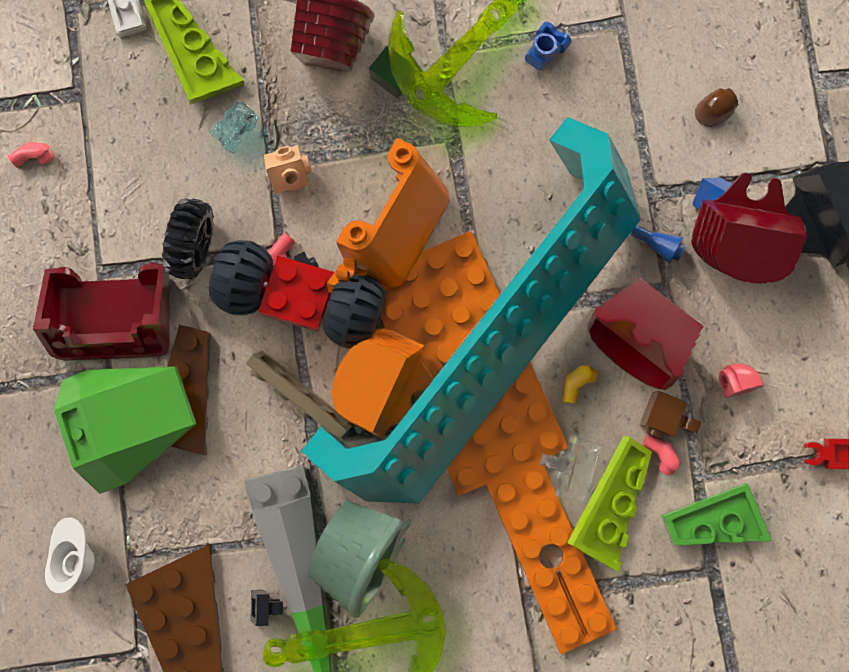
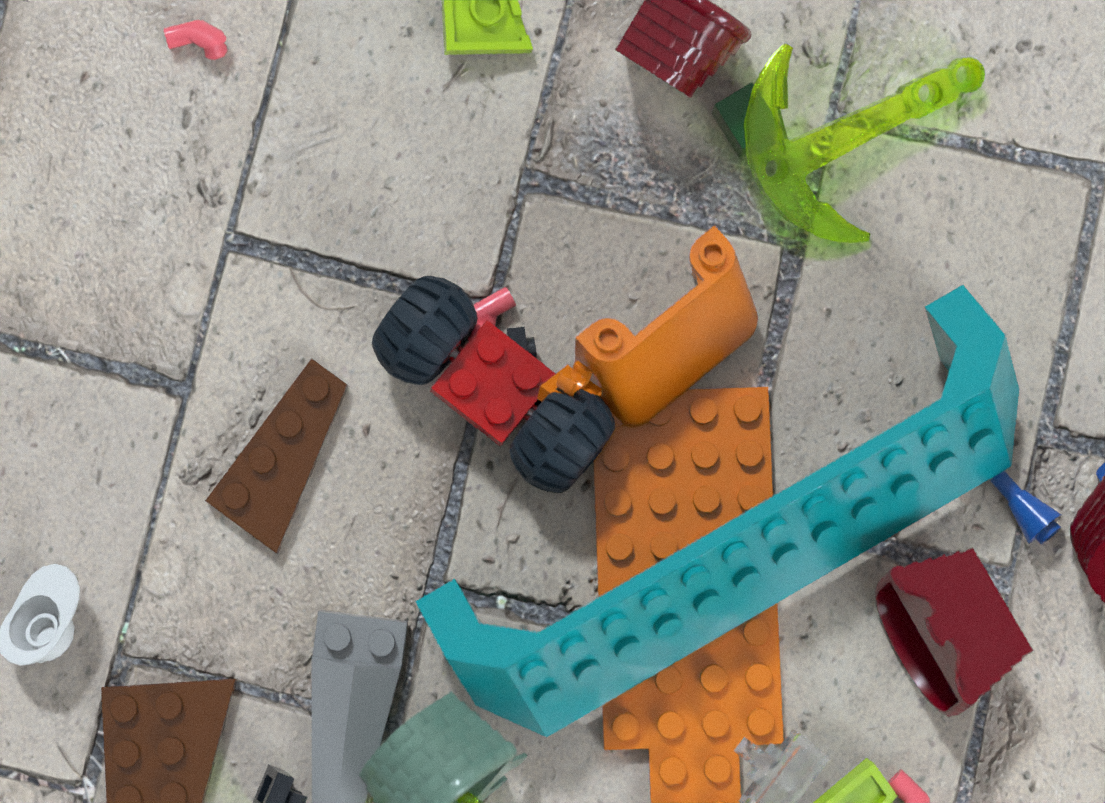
camera: 20 degrees right, 0 degrees up
dark red windscreen [33,263,170,361] -> none
bright green wedge [54,366,196,494] -> none
black gear [161,198,214,280] -> none
clear light blue plate [209,100,257,153] -> none
dark tan plate [246,351,354,440] -> none
light nougat brick [264,145,312,194] -> none
orange piece [331,328,434,438] -> none
blue plate [525,21,572,71] -> none
yellow arm [562,365,597,404] -> none
reddish brown brick [639,391,701,440] -> none
coral piece [719,363,765,398] -> none

